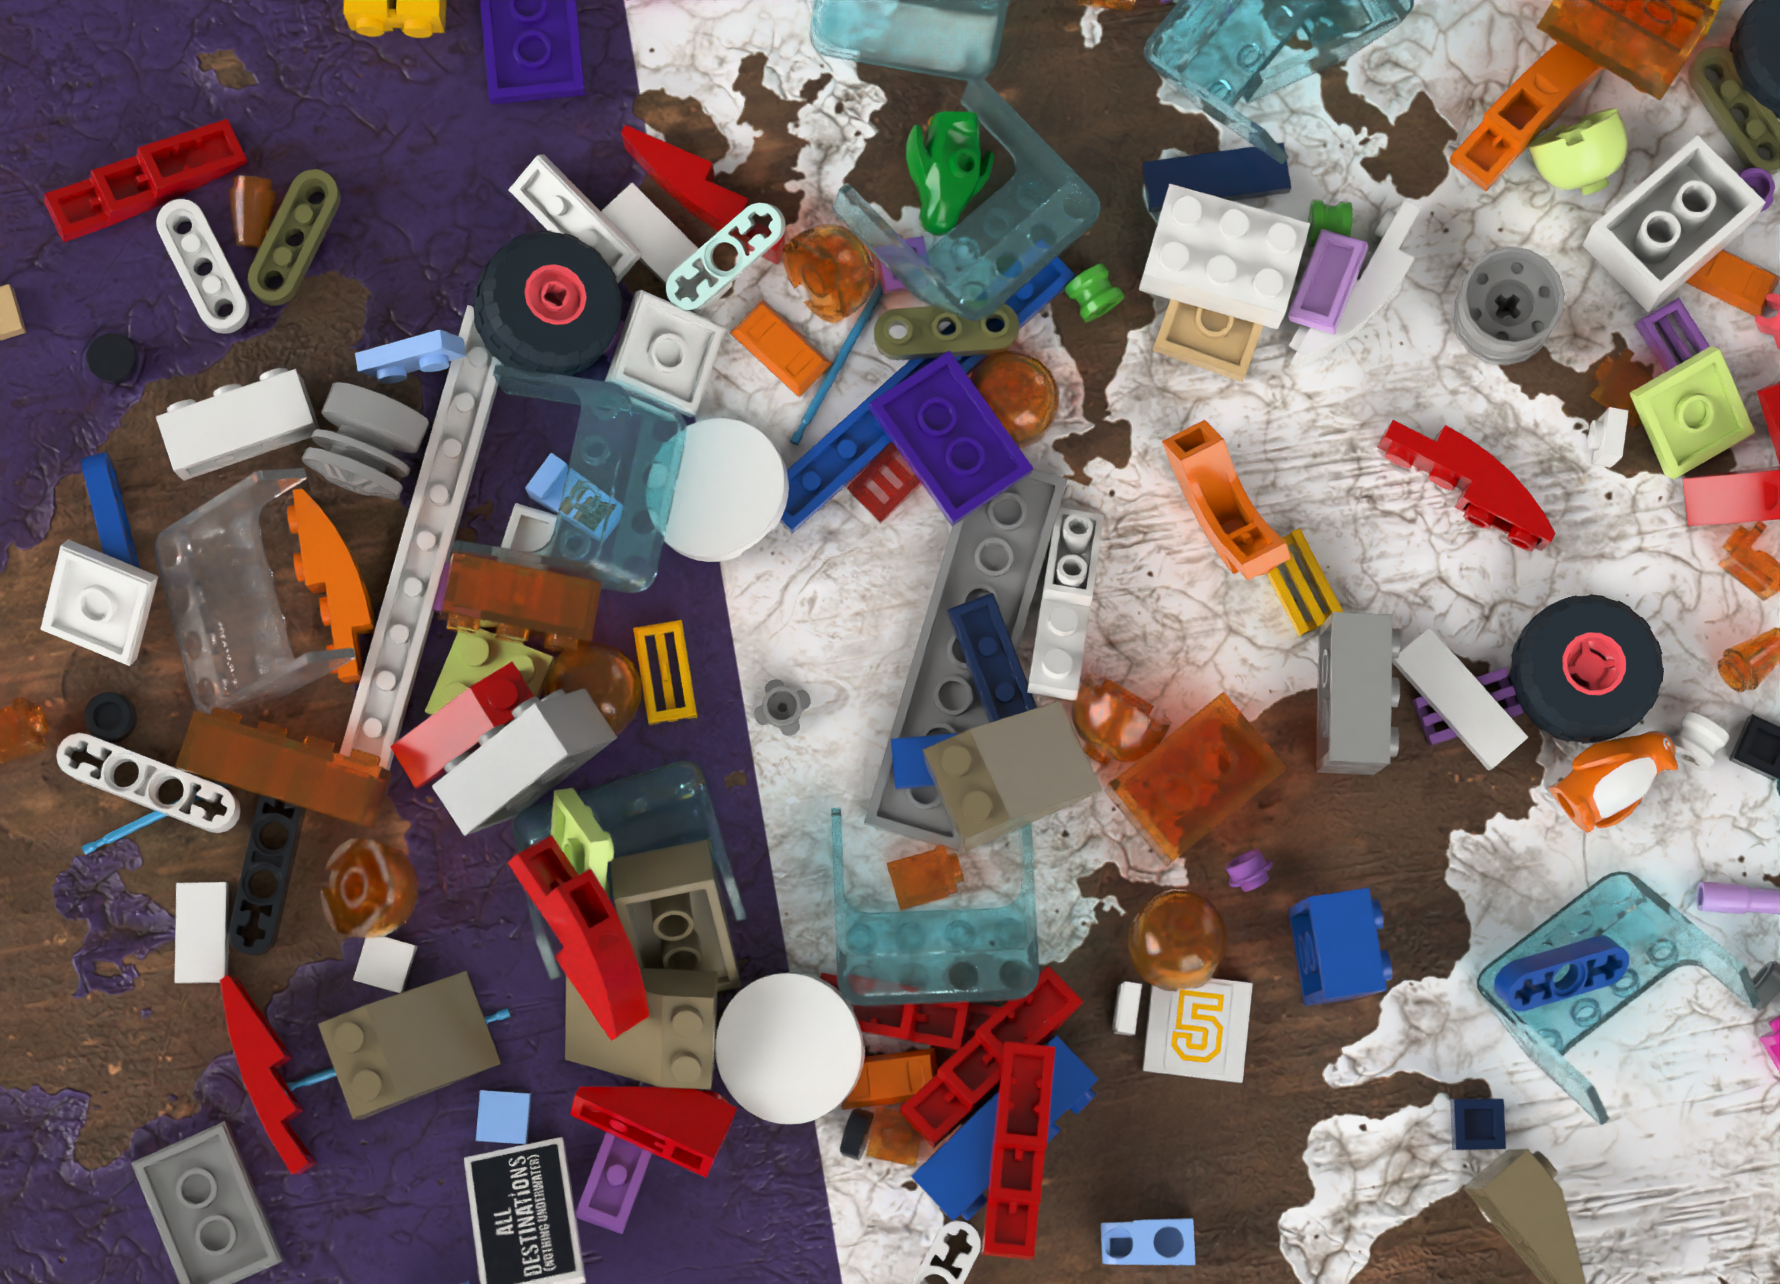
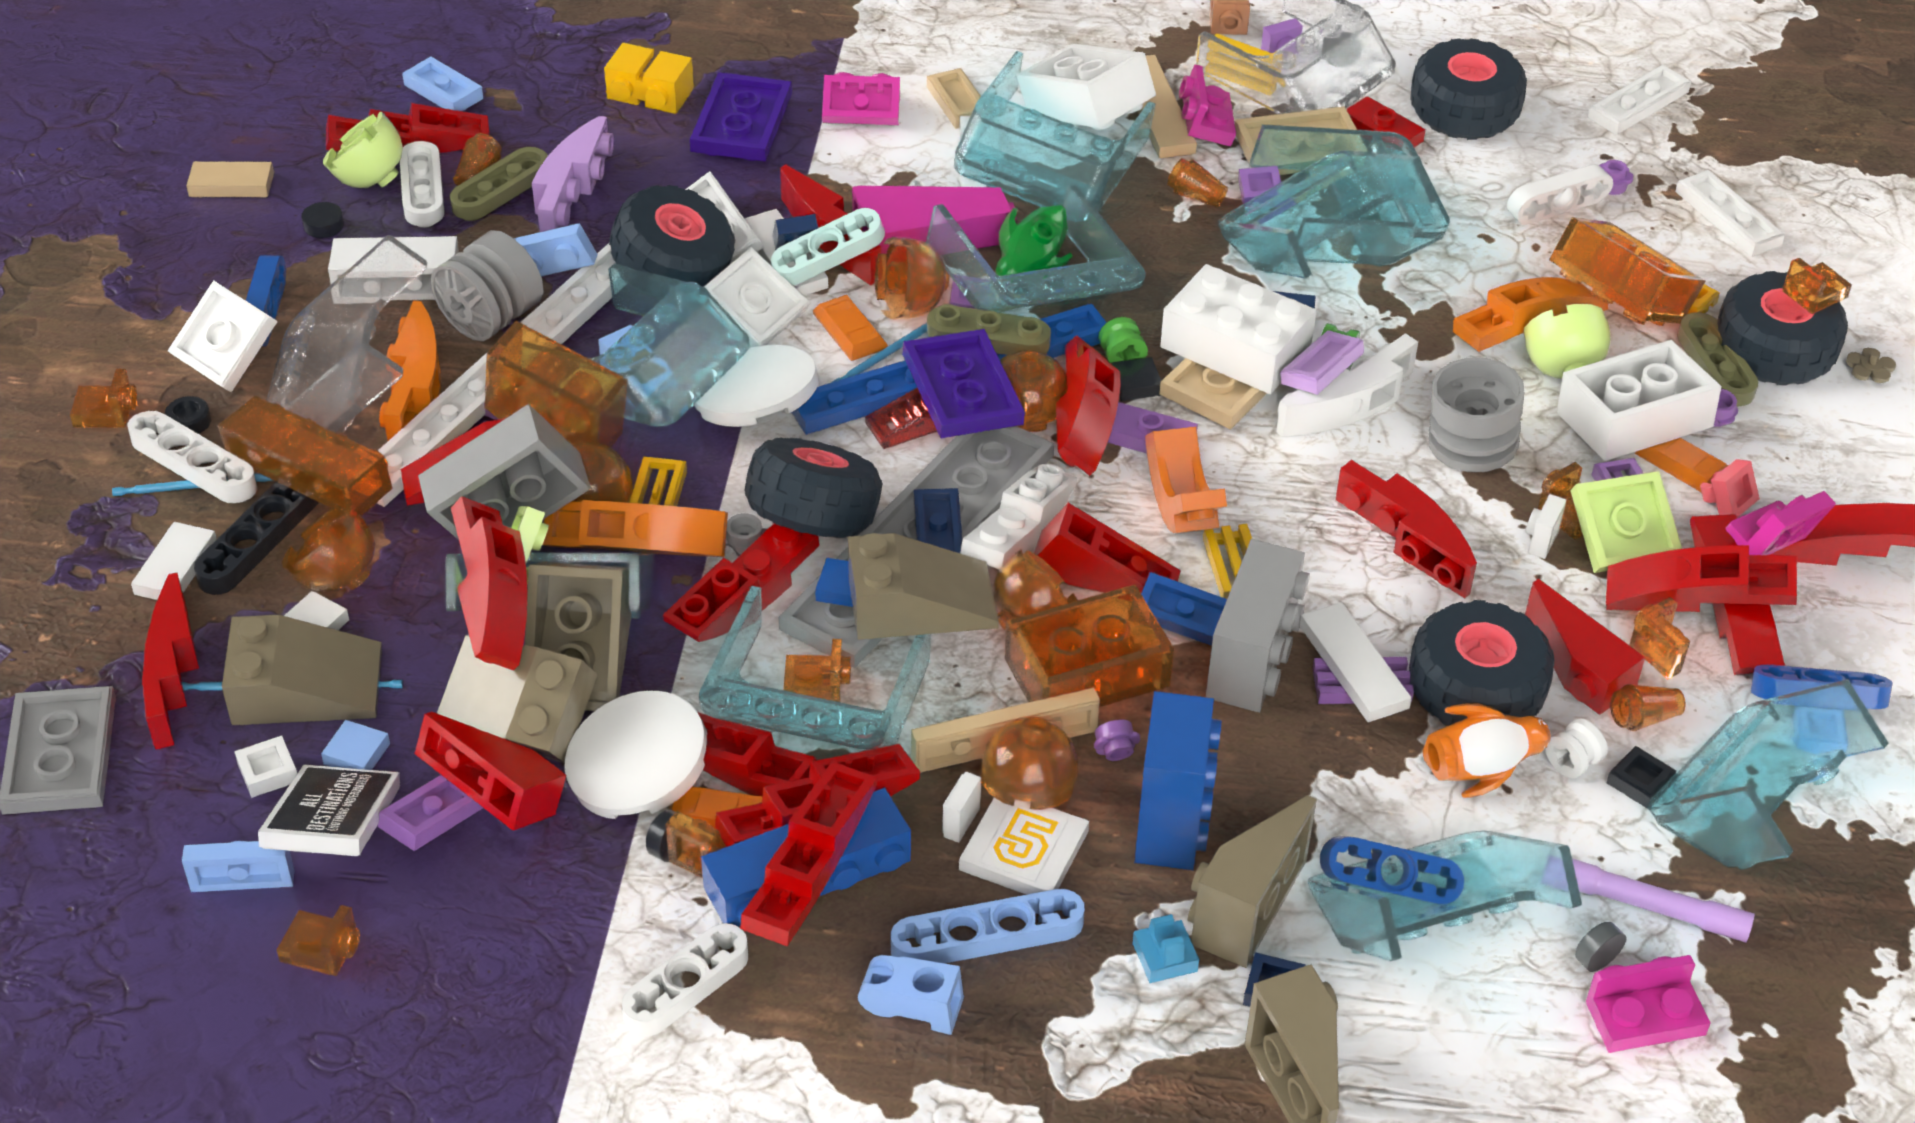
camera: 20 degrees right, 35 degrees down
none -> white plate [234,736,297,798]
none -> yellowish green cylinder [323,112,403,188]
none -> light blue plate [403,57,483,111]
none -> lavender slope [532,116,614,232]
none -> orange slope [542,500,728,557]
none -> red slope [663,524,820,642]
none -> black wheel [744,437,883,538]
none -> dark blue plate [772,214,818,251]
none -> dark pink slope [852,185,1017,265]
none -> light blue beam [891,889,1085,964]
none -> tan tile [911,688,1100,773]
none -> red slope [1031,502,1181,600]
none -> red slope [1056,335,1120,476]
none -> medium lavender plate [1107,402,1198,453]
none -> black tile [1111,357,1161,401]
none -> blue plate [1133,572,1227,646]
none -> dark azure tile [1133,914,1199,984]
none -> dark tan slope [1187,795,1317,968]
none -> red slope [1525,578,1645,715]

